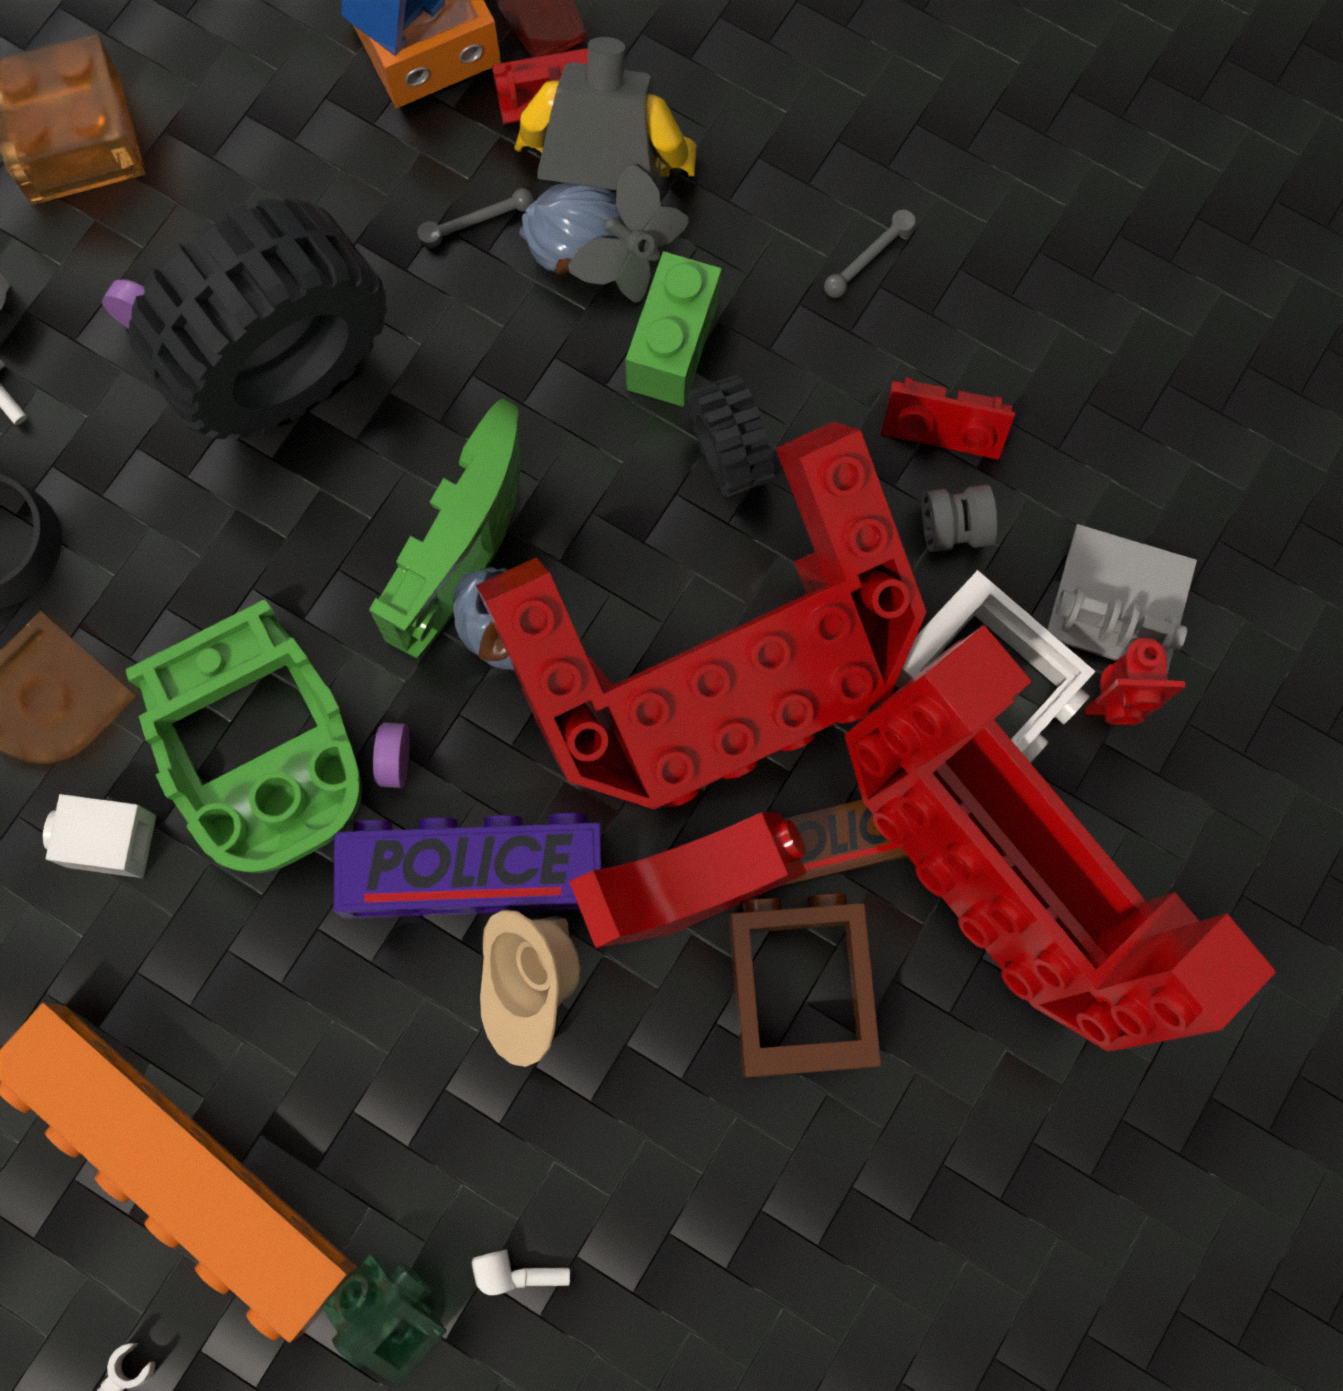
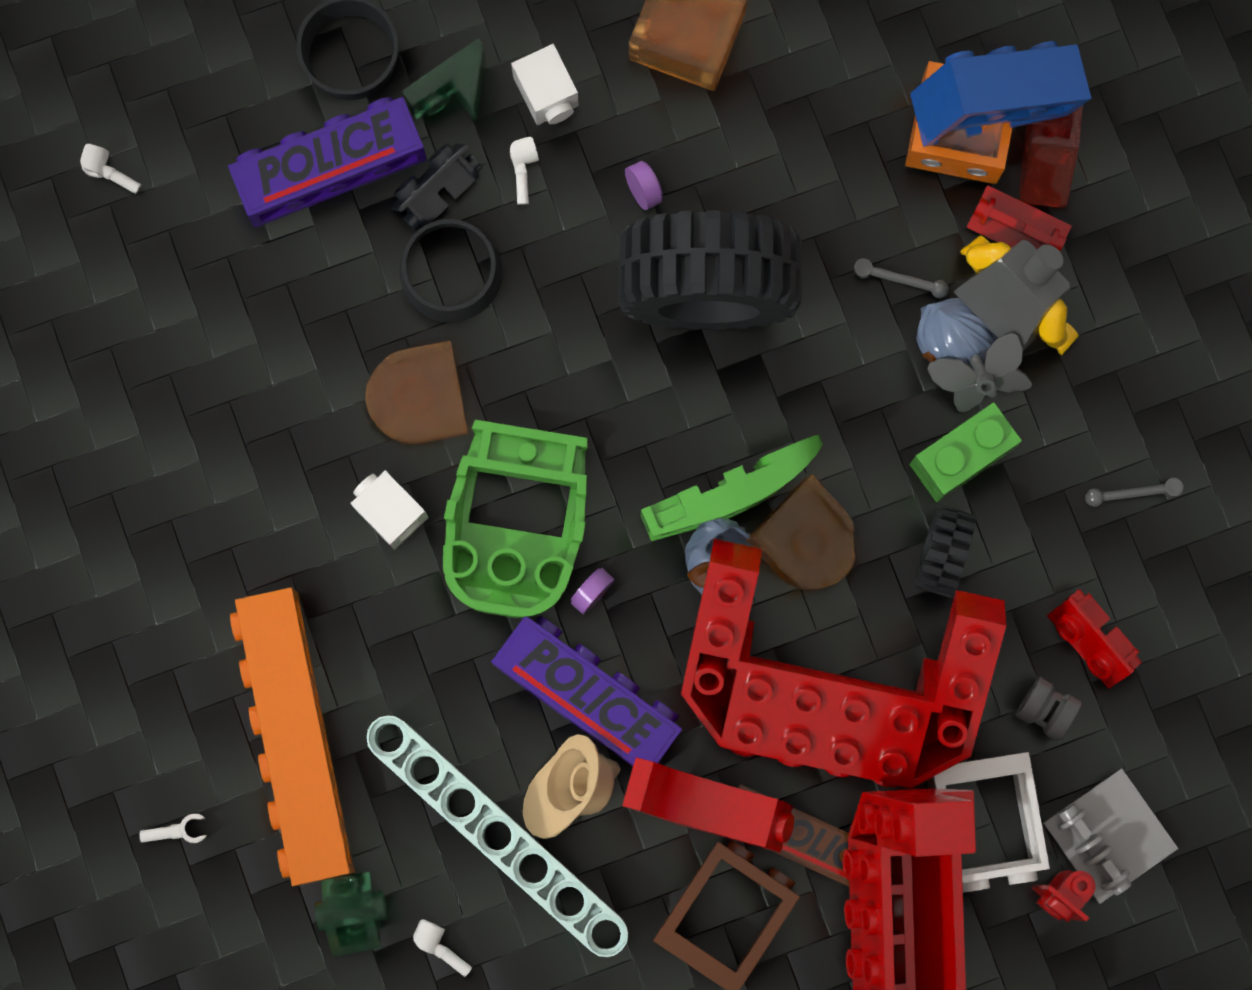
camera: 40 degrees right, 5 degrees up
none -> light aqua beam [366,715,628,957]
none -> clear orange tile [746,475,856,590]

